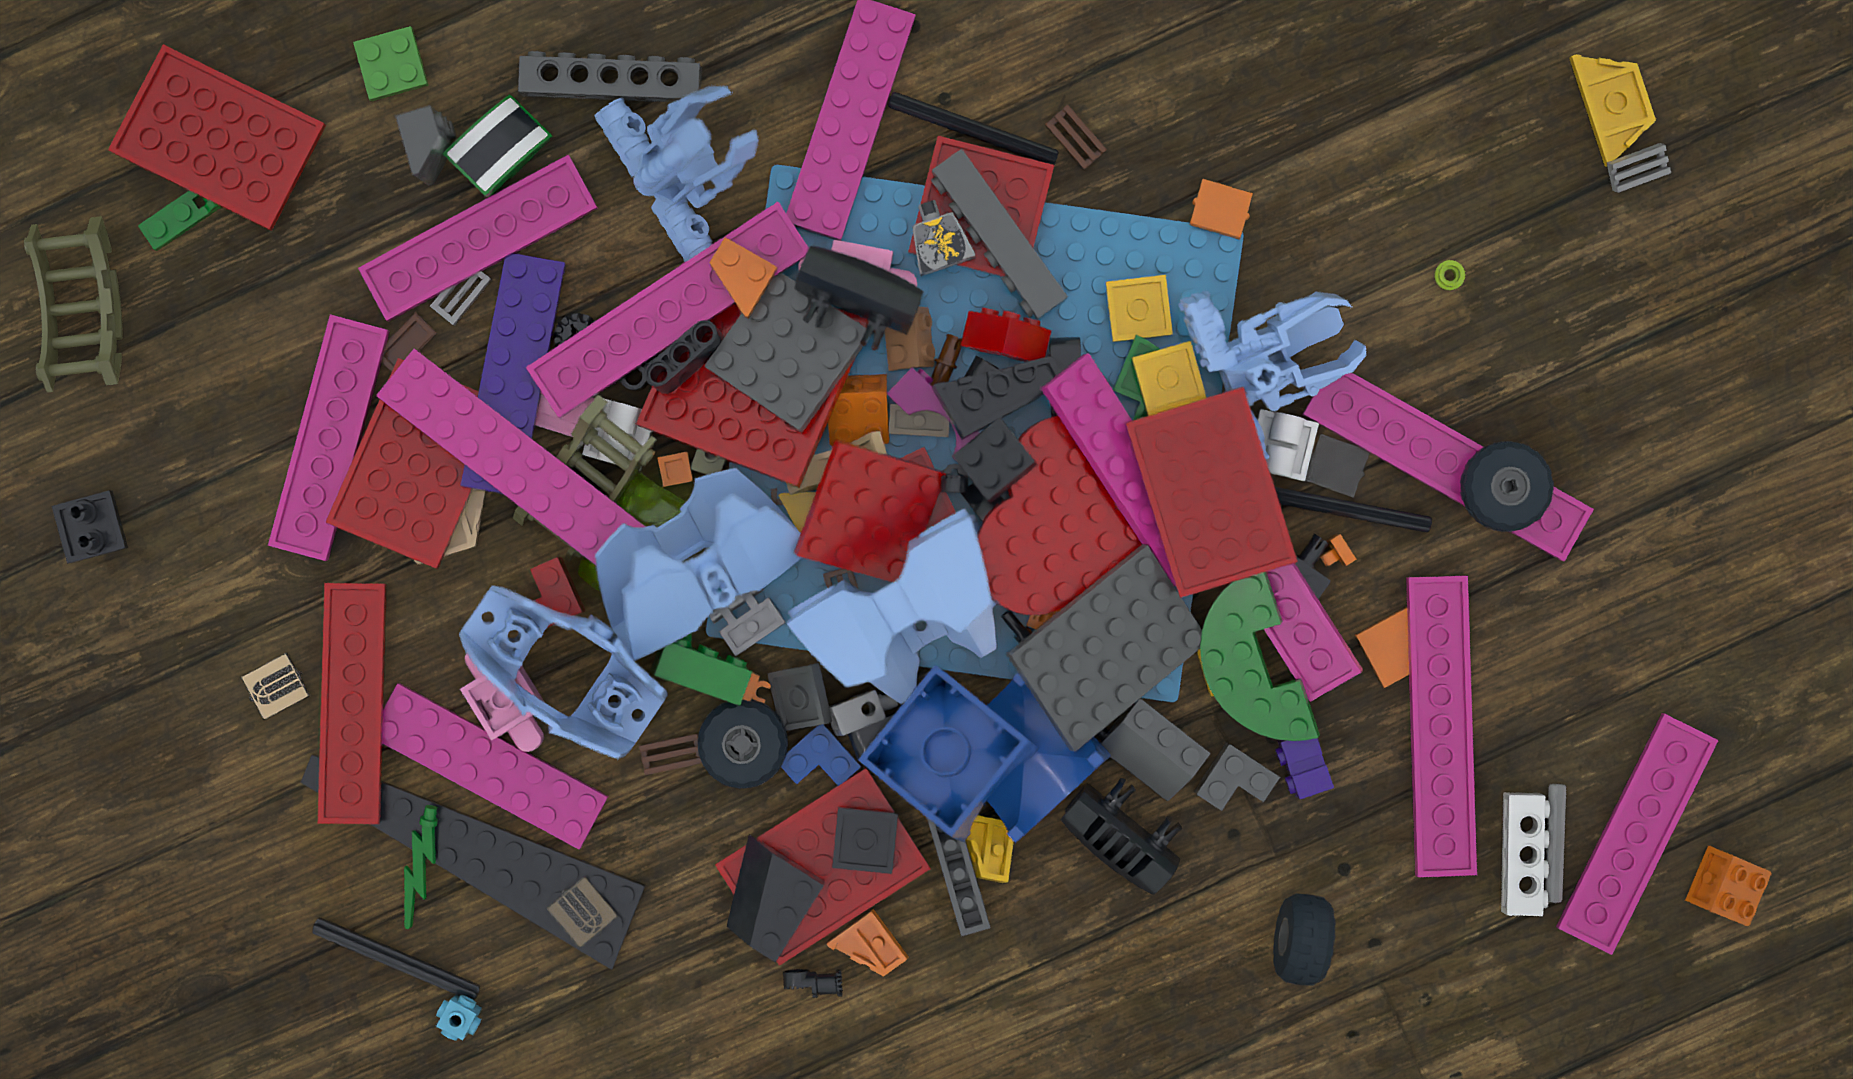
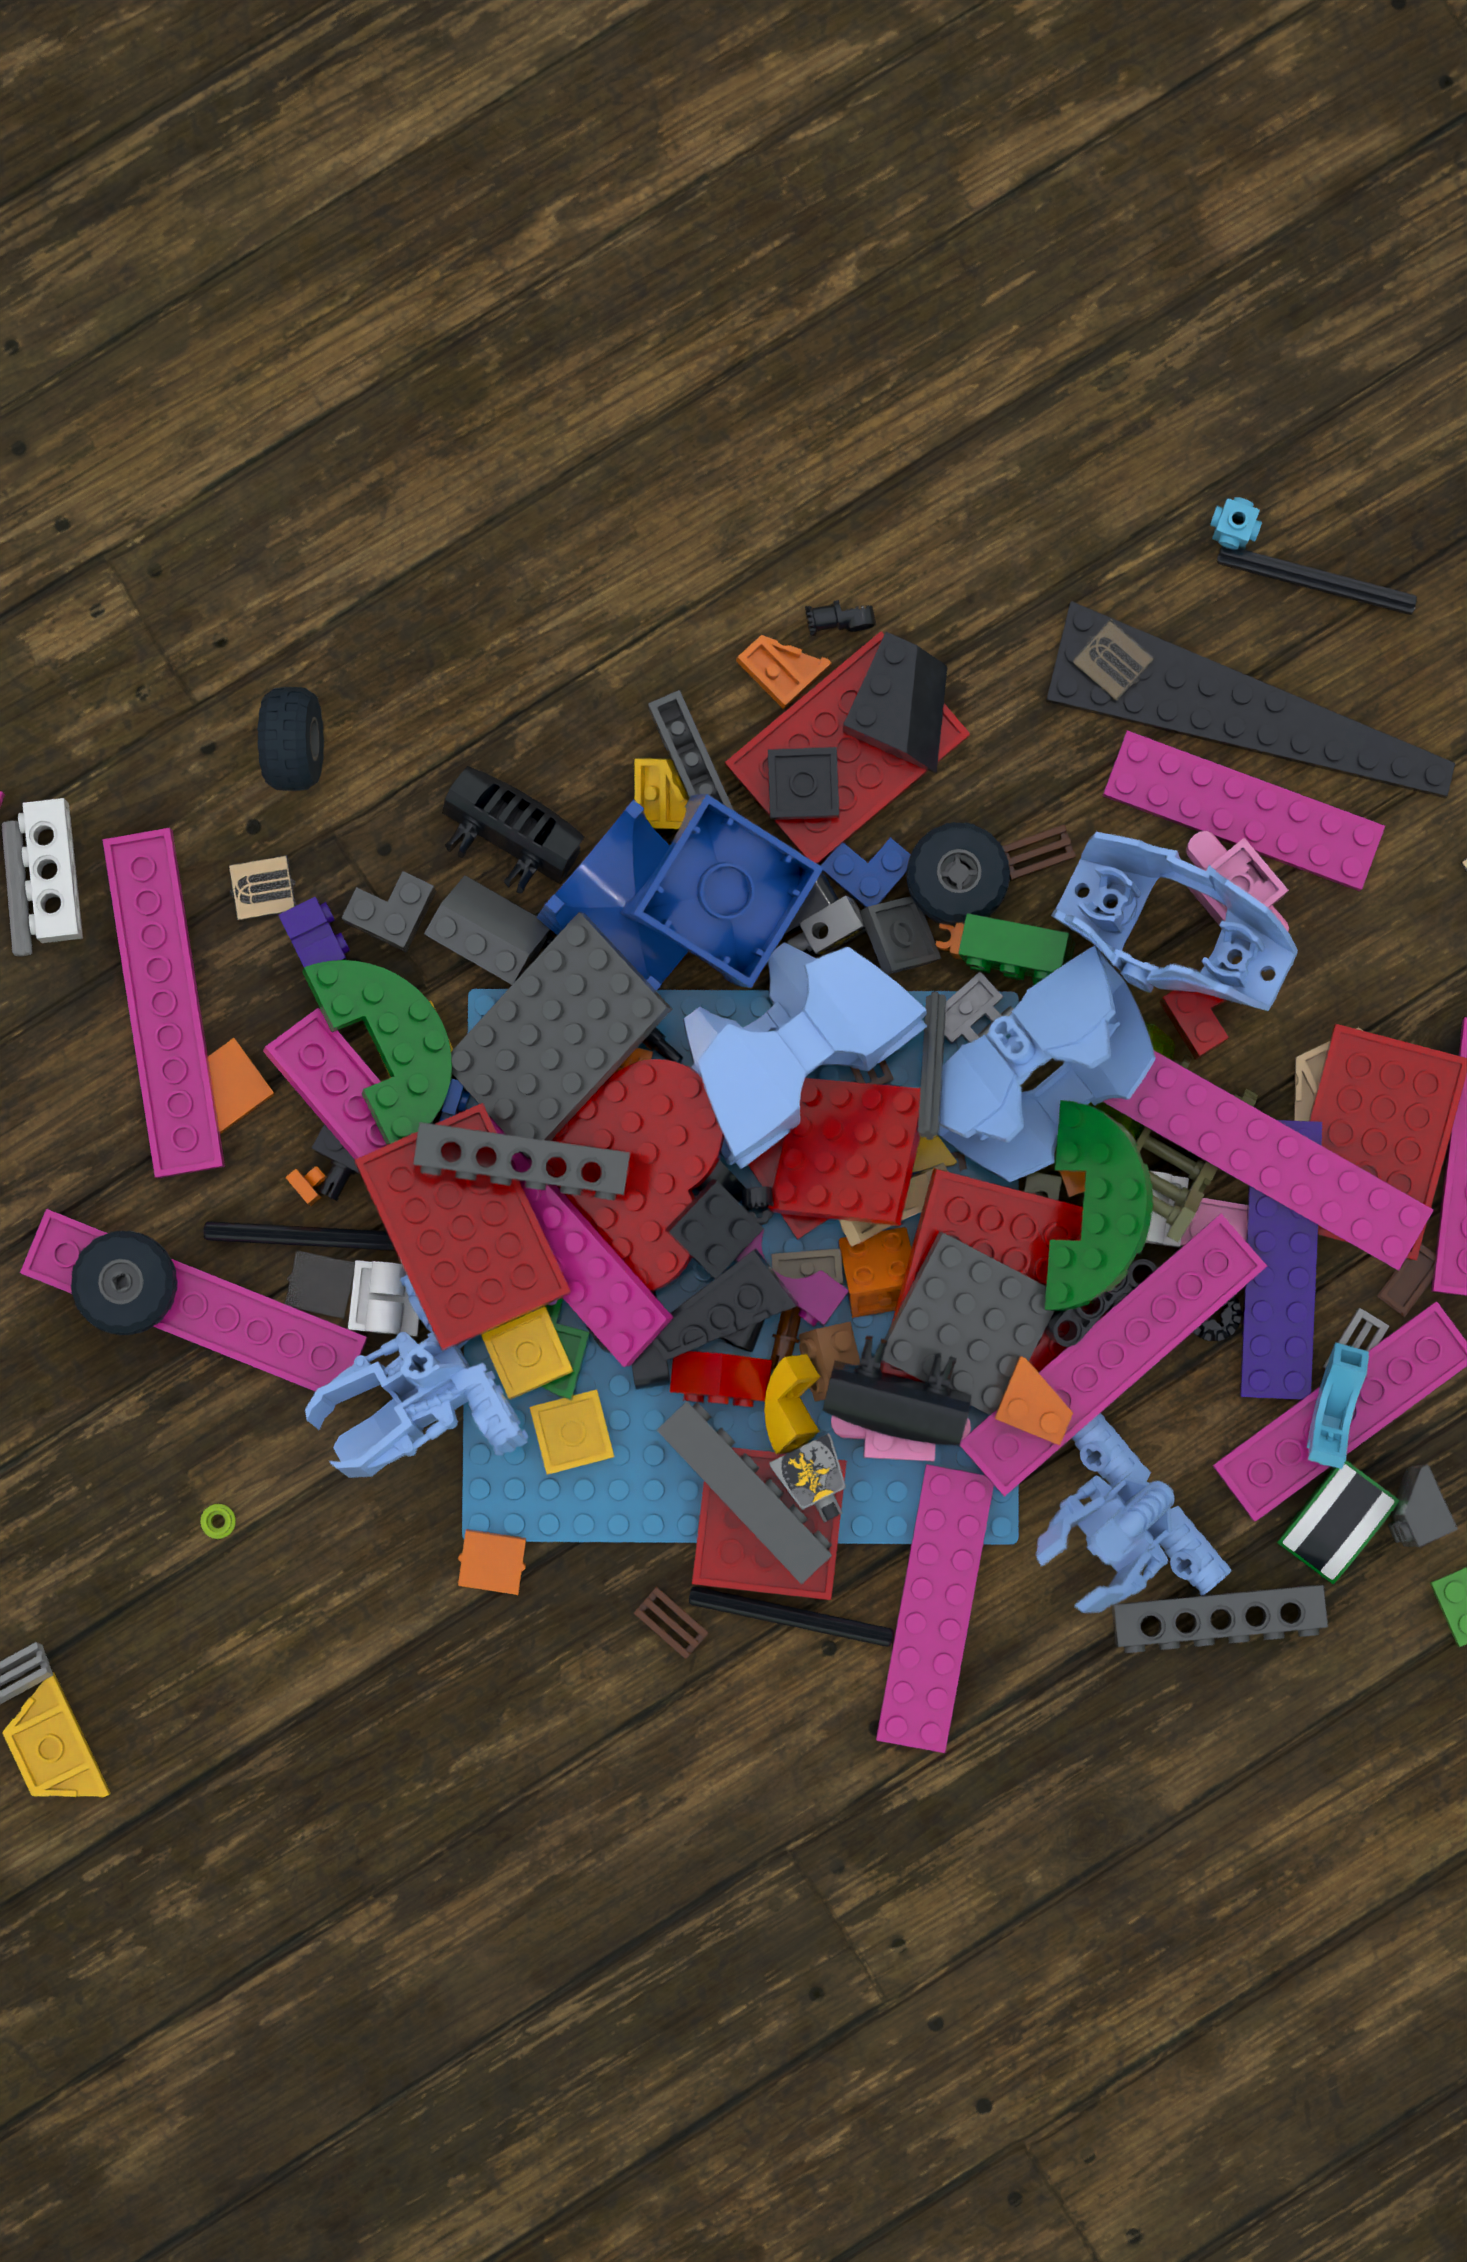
camera: 175 degrees right, 5 degrees down
red plate [318,583,386,824] -> none
green piece [404,805,438,929] -> none
none -> piece [228,855,296,921]
none -> dark grey brick [413,1122,630,1200]
none -> blue plate [439,1079,470,1122]
none -> yellow brick [764,1354,820,1454]
none -> dark grey axle [918,991,946,1140]
none -> green plate [1045,1100,1153,1311]
none -> medium azure arch [1307,1342,1369,1469]

